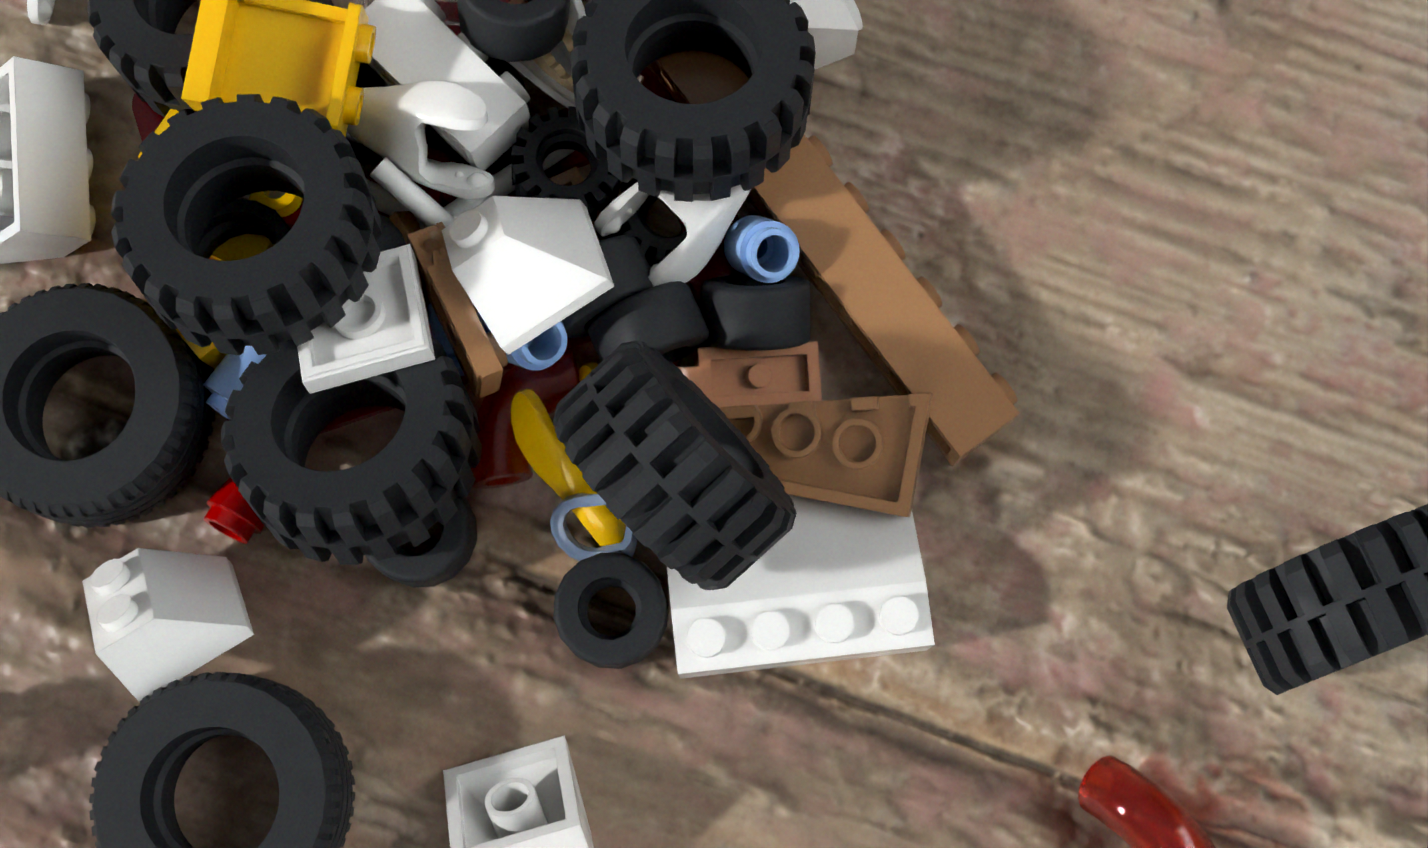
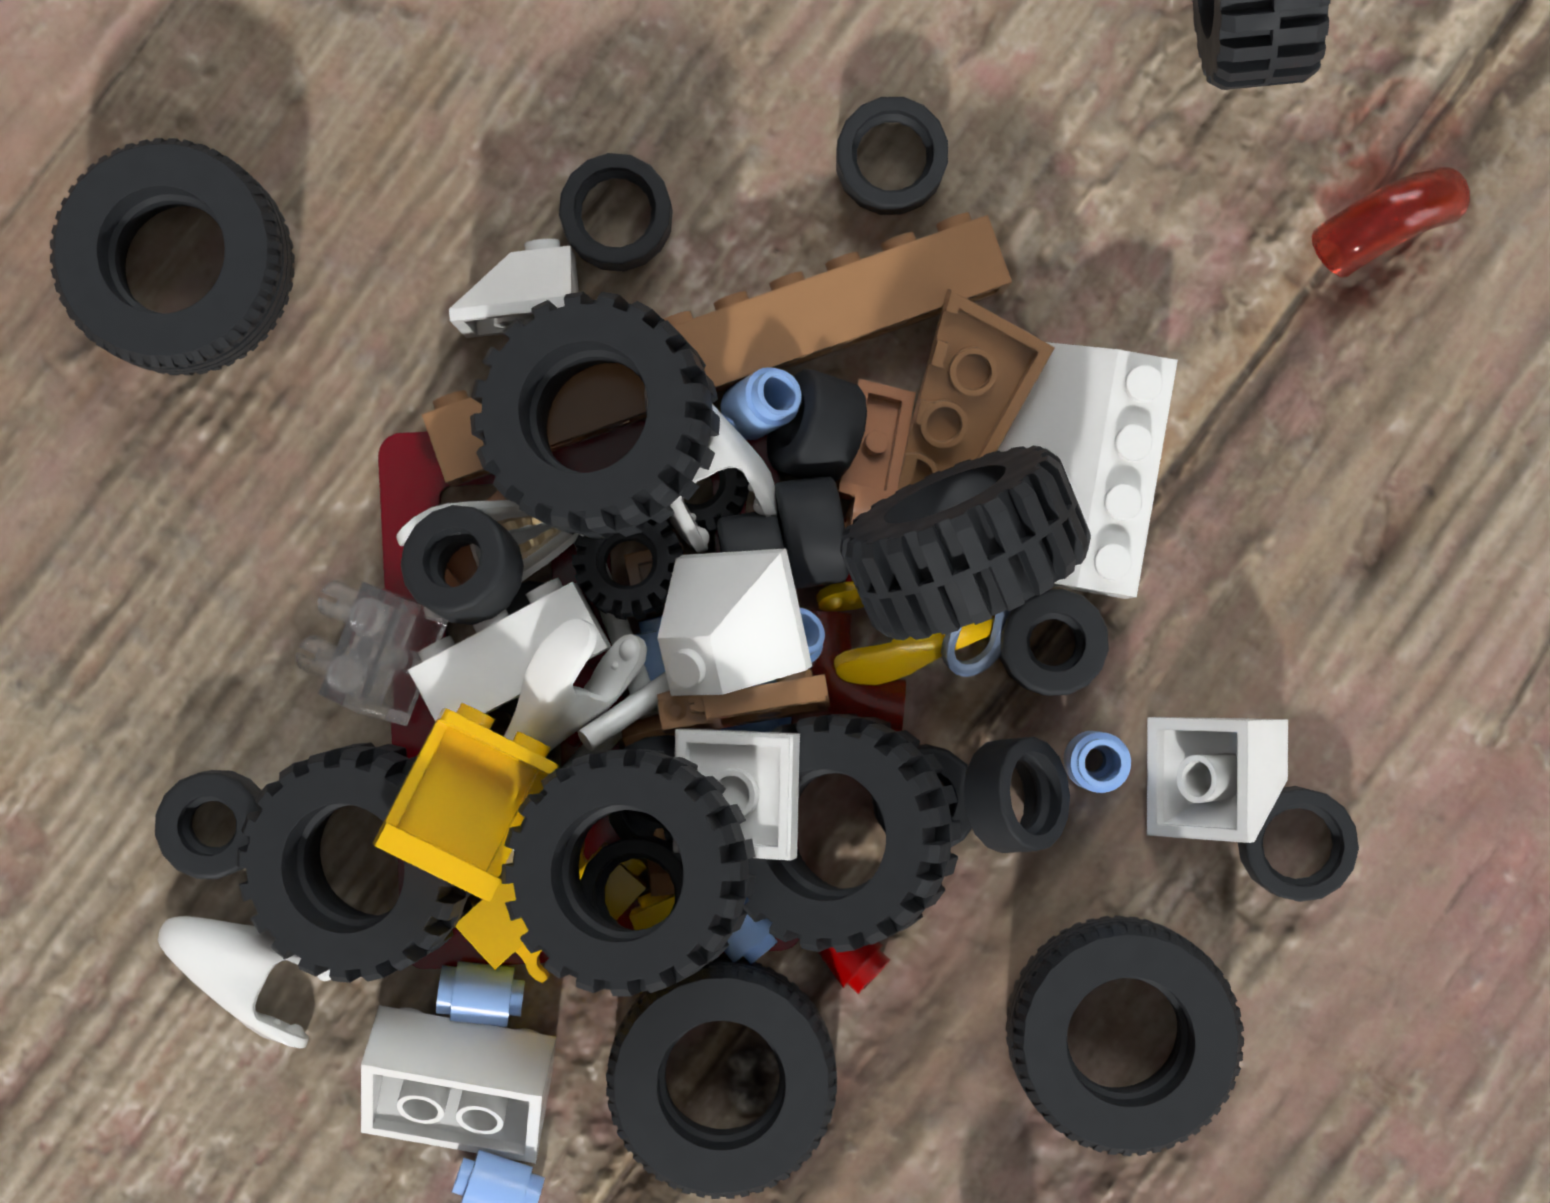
camera: 80 degrees left, 10 degrees up
white slope [82,548,254,703] -> none
none -> light blue brick [436,961,525,1027]
none -> black tyre [559,153,673,272]
none -> black tyre [836,97,948,215]
none -> black tyre [964,736,1070,853]
none -> light blue brick [1063,731,1131,793]

